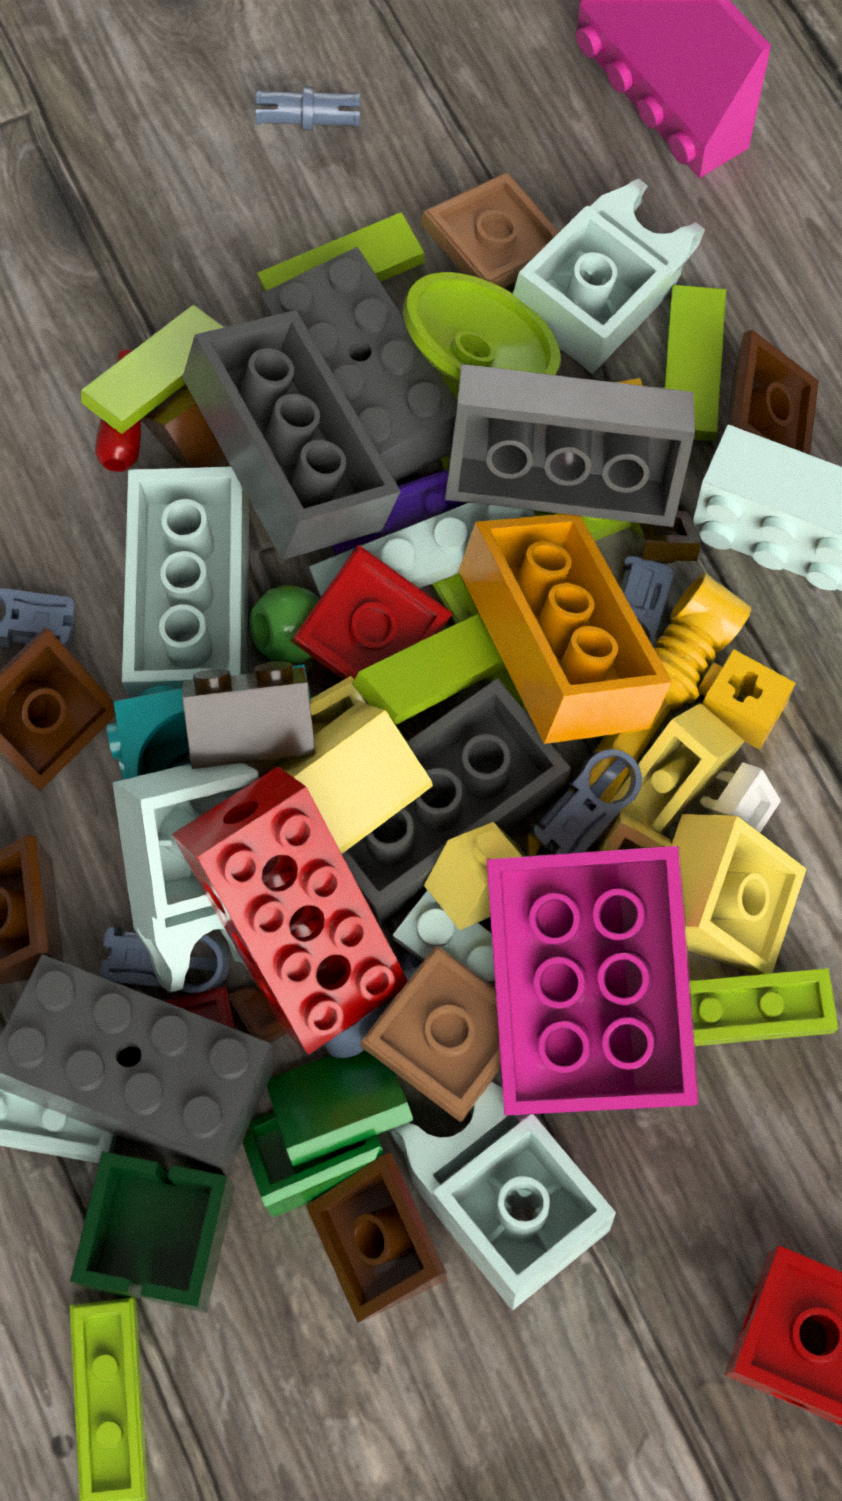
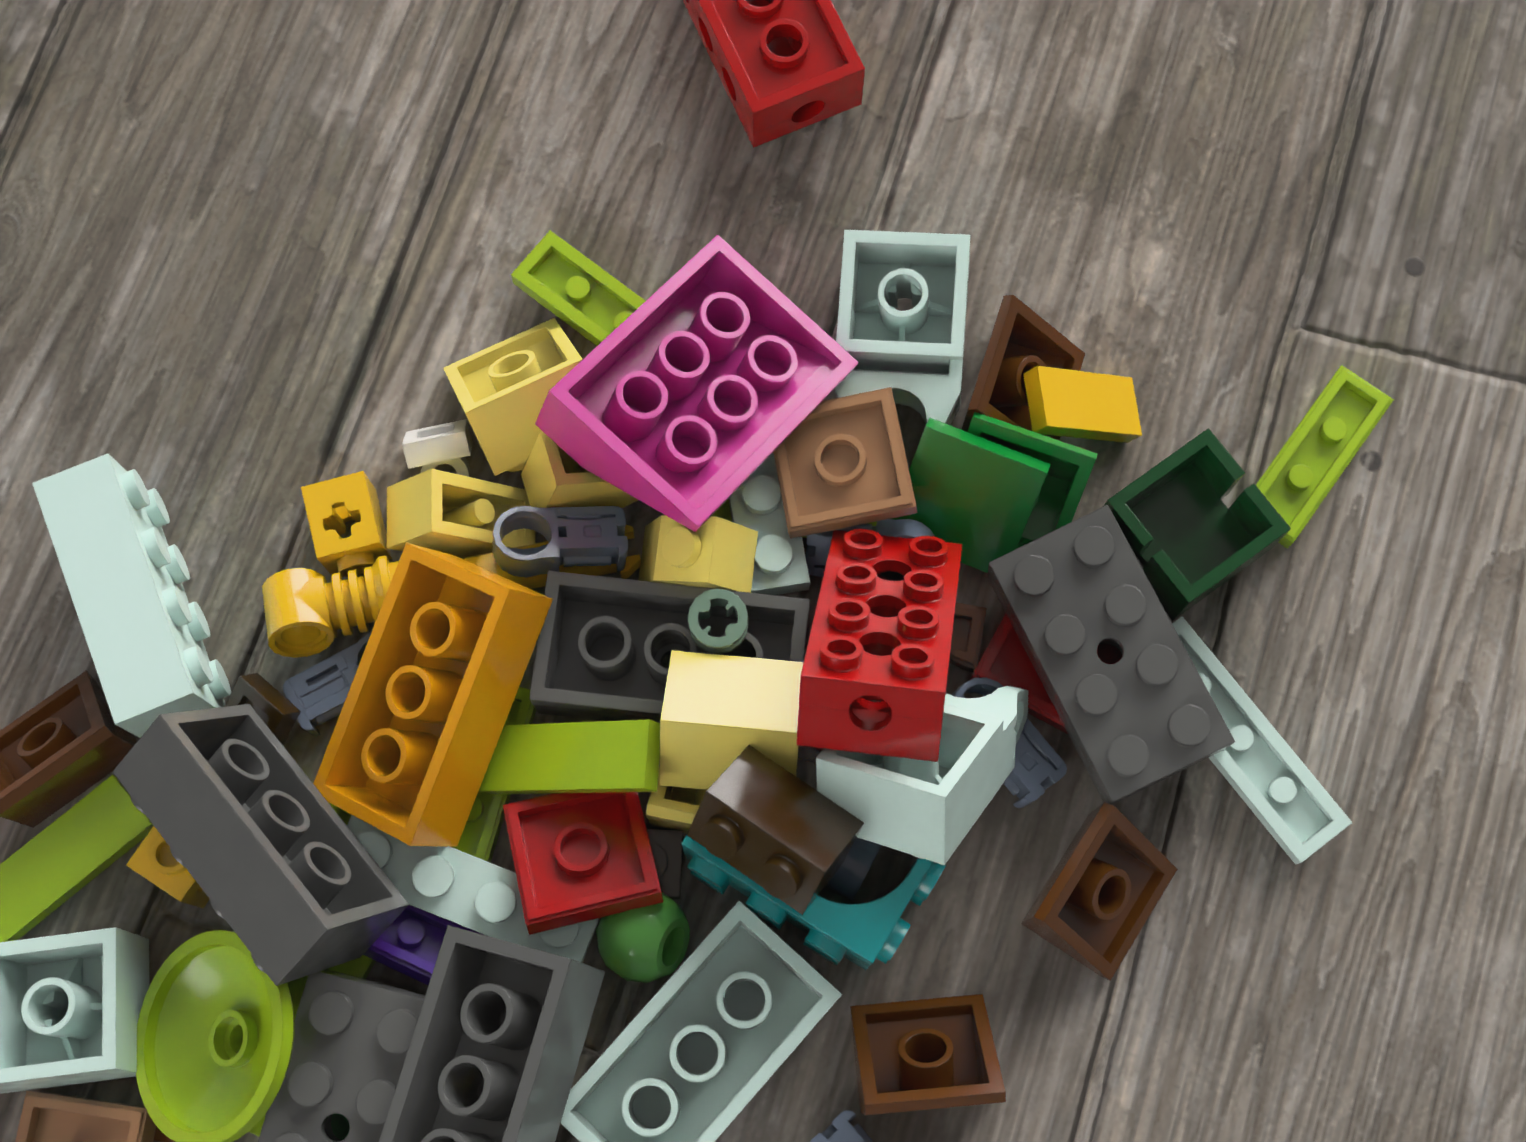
camera: 140 degrees left, 5 degrees up
none -> sand green bush [688,588,748,654]
none -> yellow tile [1023,366,1142,443]

